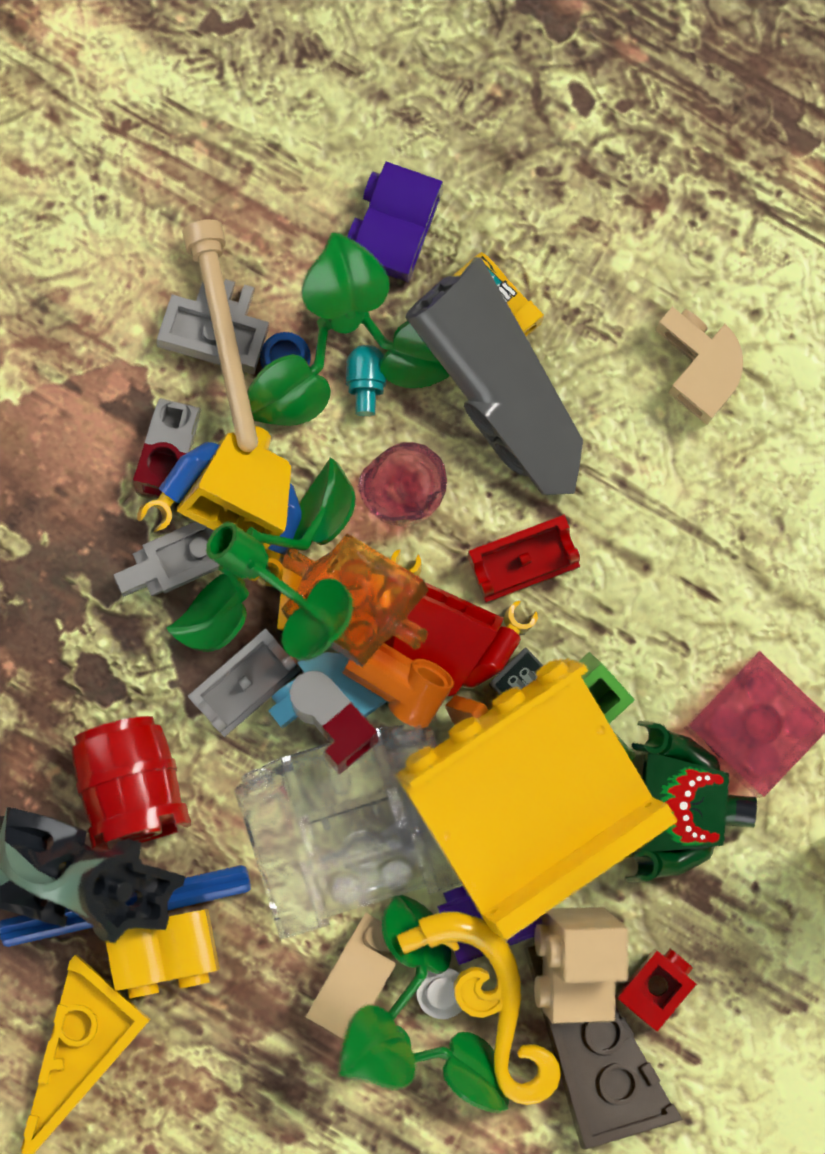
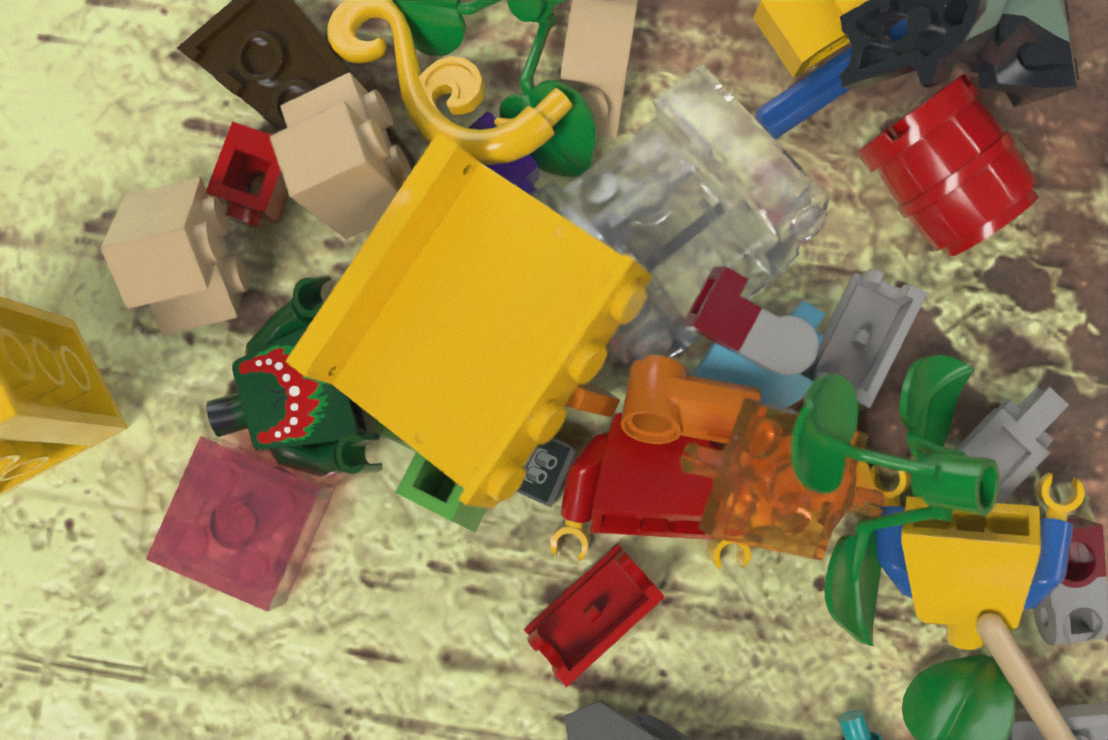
camera: 165 degrees right, 0 degrees up
clear pink hair [358,442,447,527] -> none
white plate [417,968,462,1019] -> none
none -> tan brick [100,177,249,336]

